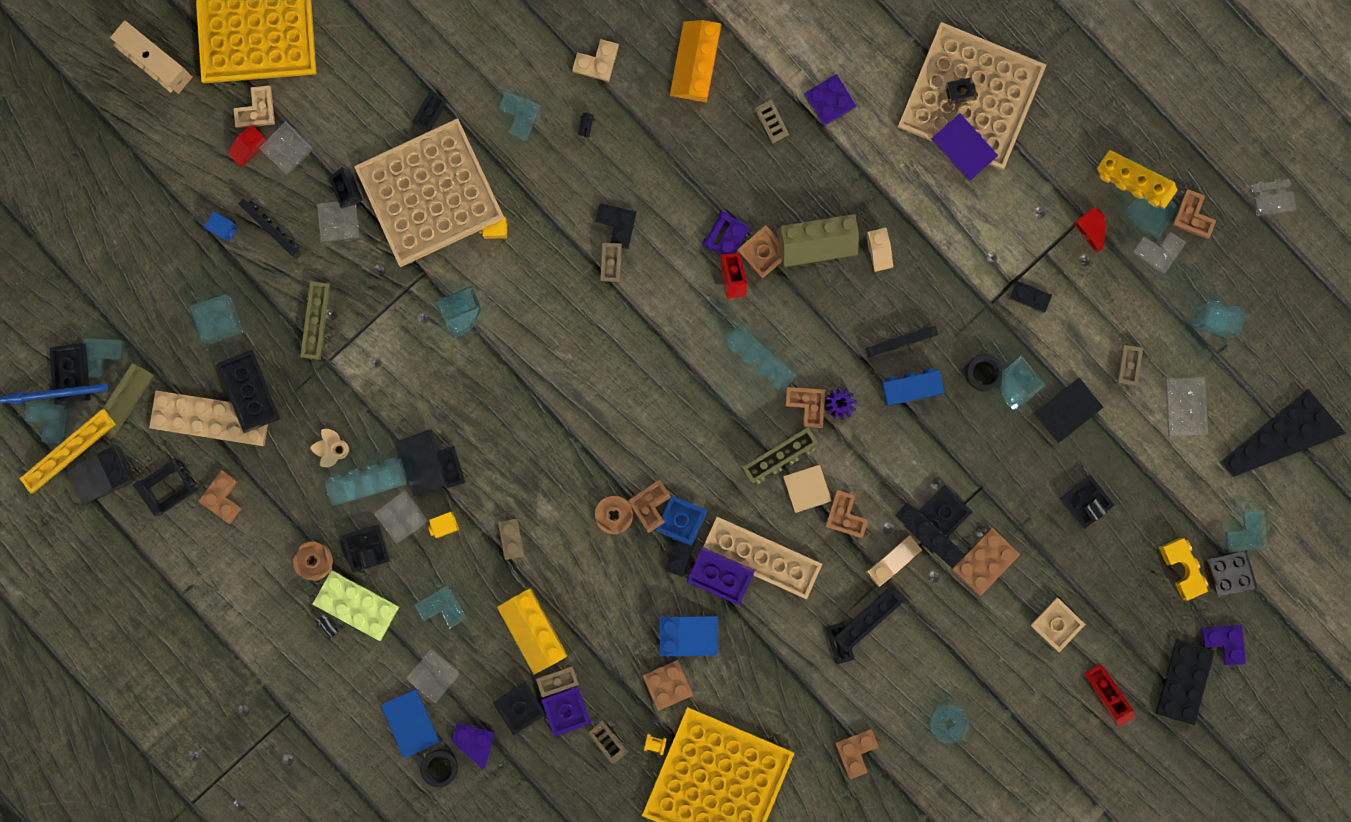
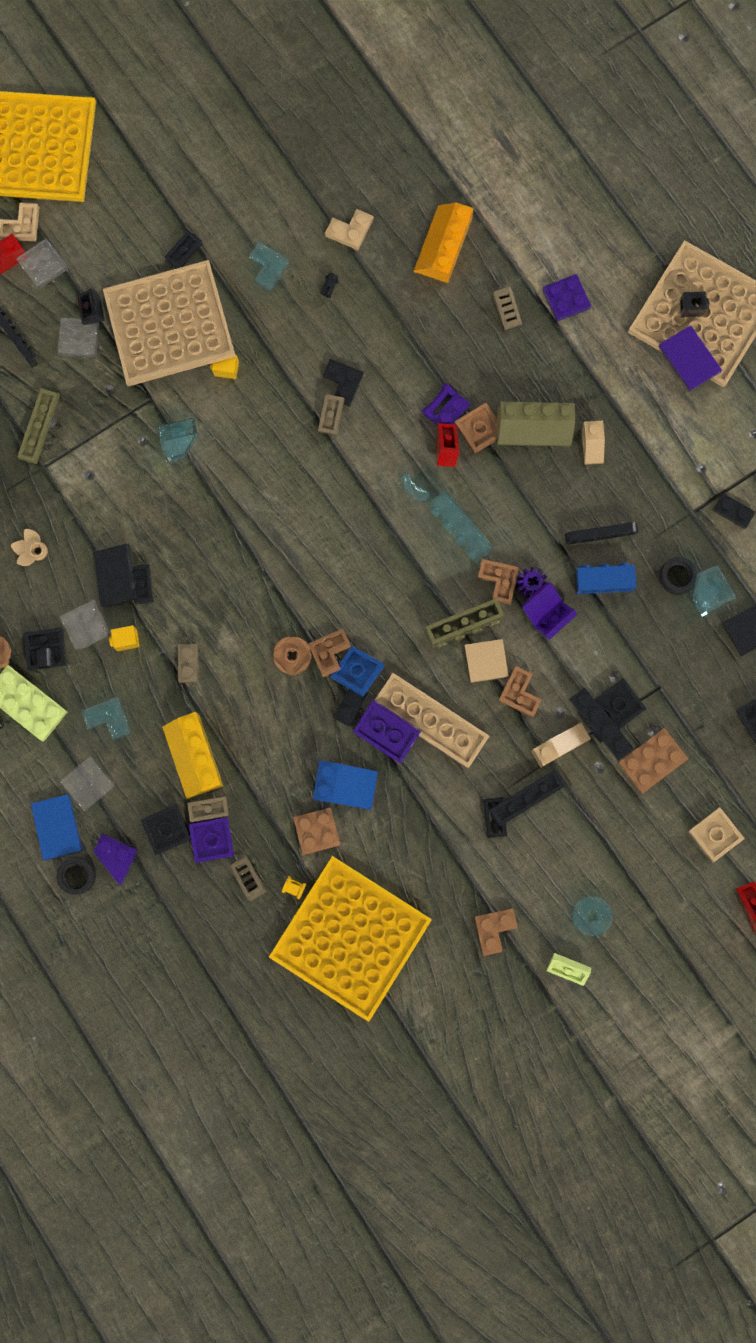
camera: 15 degrees right, 5 degrees down
clear light blue brick [325,458,408,506] -> none
none -> clear light blue arm [401,474,430,503]
none -> dark purple bracket [522,582,577,640]
none -> yellowish green plate [547,953,591,986]

